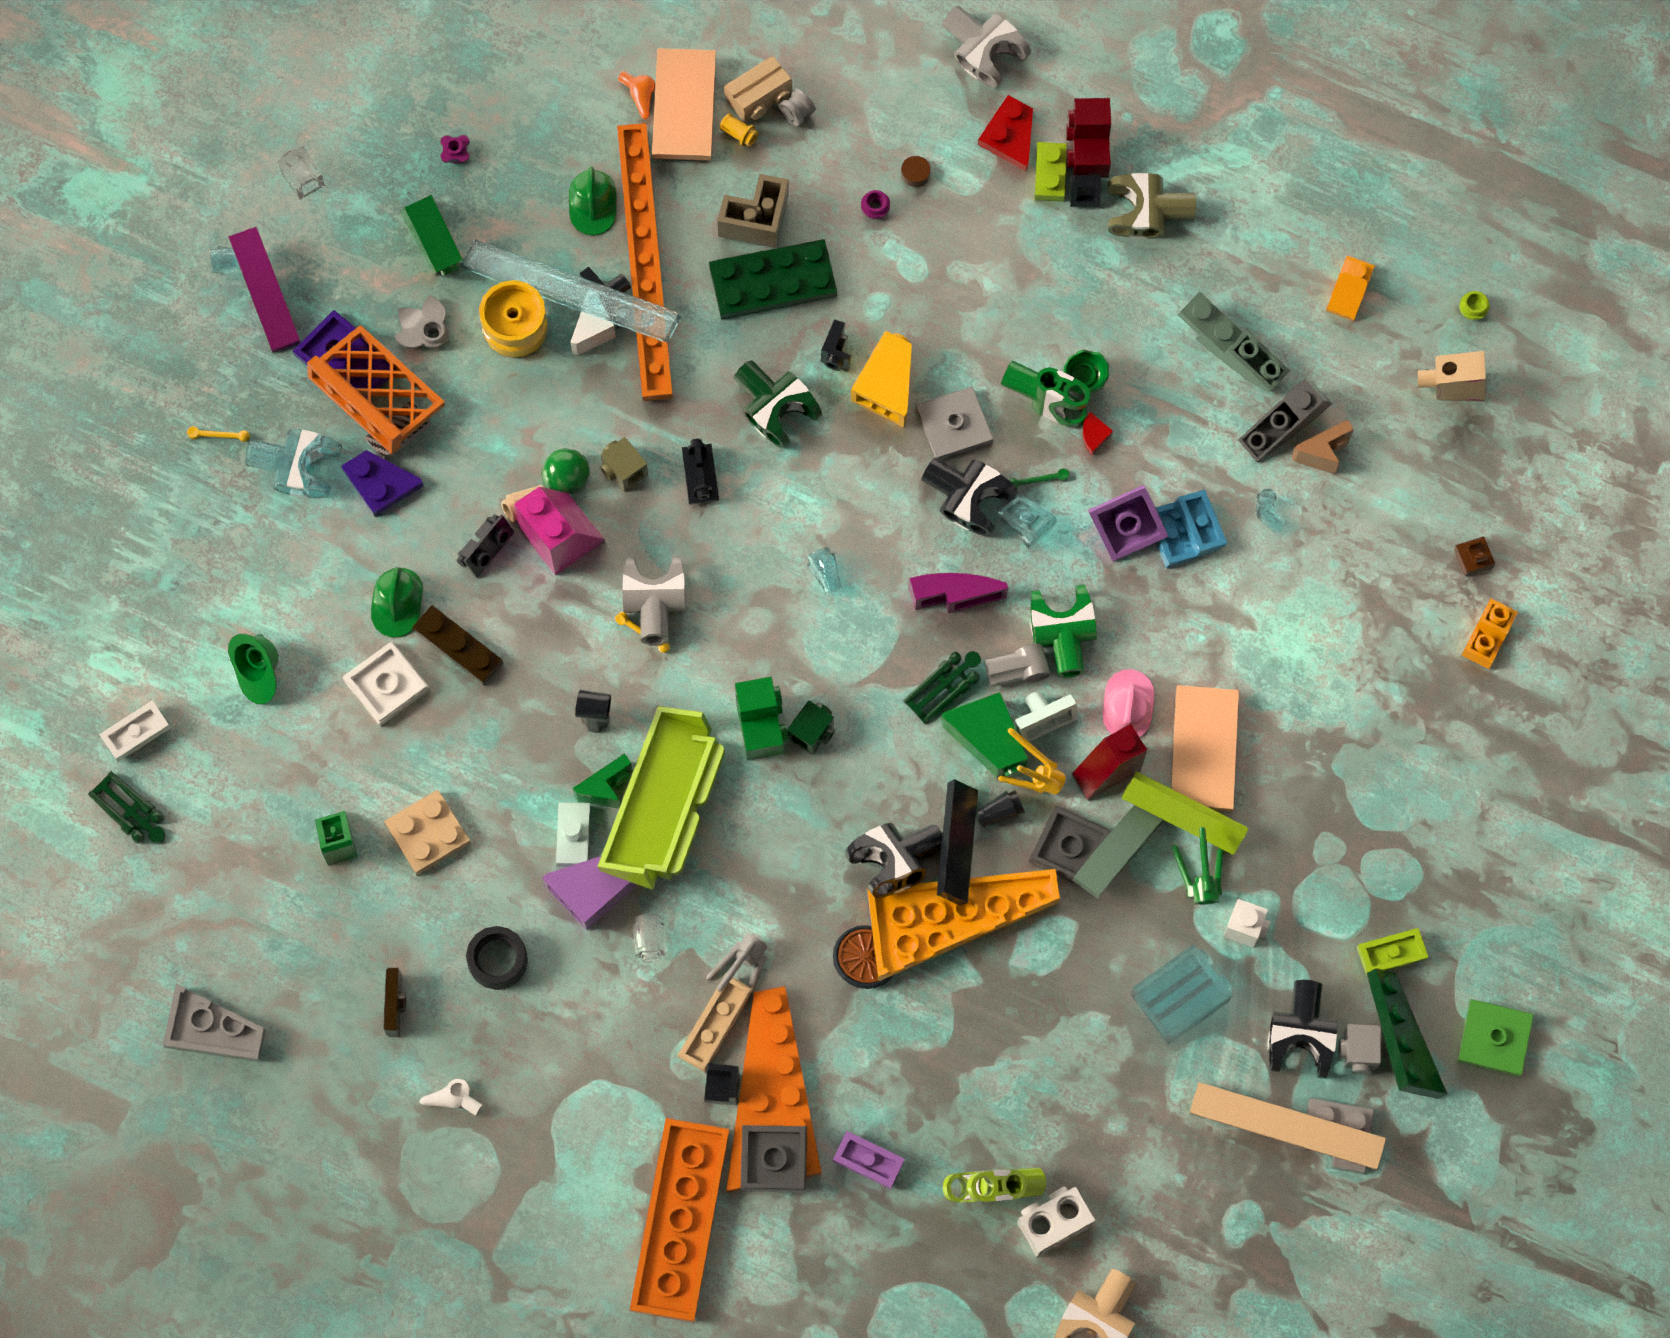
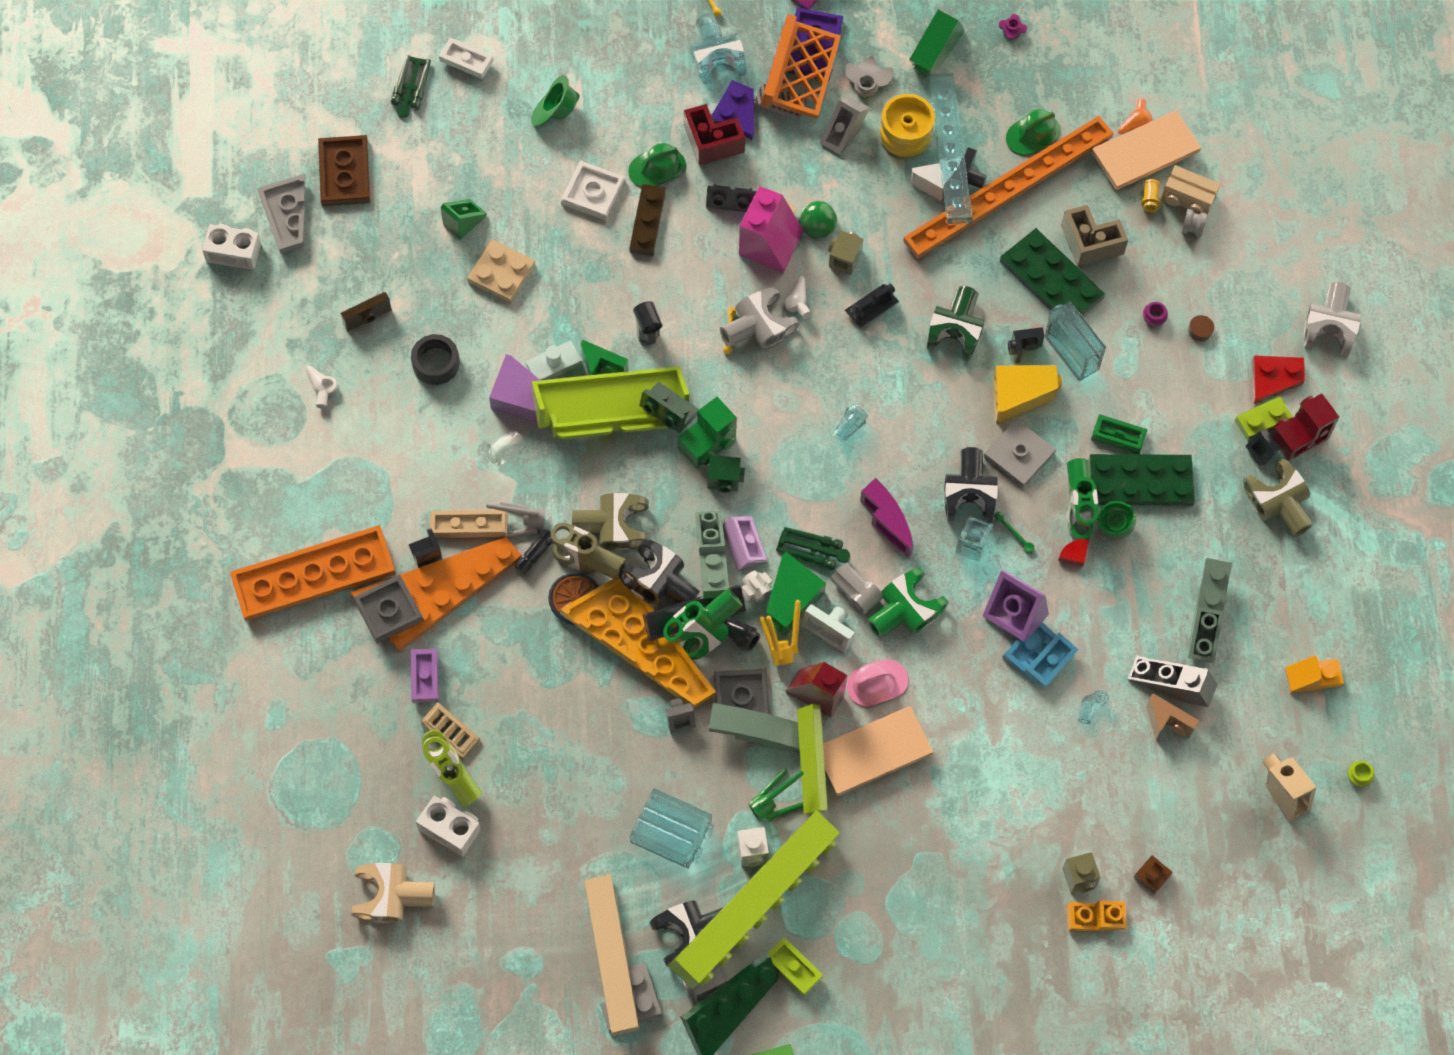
camera: 60 degrees right, 5 degrees down
none -> white brick [202,224,261,270]
none -> reddish brown tile [318,135,371,206]
none -> tan slope [421,703,480,759]
none -> black axle [515,529,552,574]
none -> olive connector [551,523,627,581]
none -> olive connector [572,493,649,550]
none -> dark green bracket [639,381,699,434]
none -> green connector [663,588,742,660]
none -> dark grey tile [665,698,696,734]
none -> lime brick [668,810,840,989]
none -> dark red brick [684,104,745,166]
none -> sand green slope [695,511,729,599]
none -> lavender slope [723,516,768,570]
none -> white gear [741,571,773,603]
none -> white animal [784,276,812,319]
none -> light grey slope [820,96,870,154]
none -> clear light blue brick [1045,301,1106,382]
none -> olive brick [1062,852,1101,893]
none -> dark green plate [1088,454,1195,506]
none -> green tile [1091,414,1148,454]

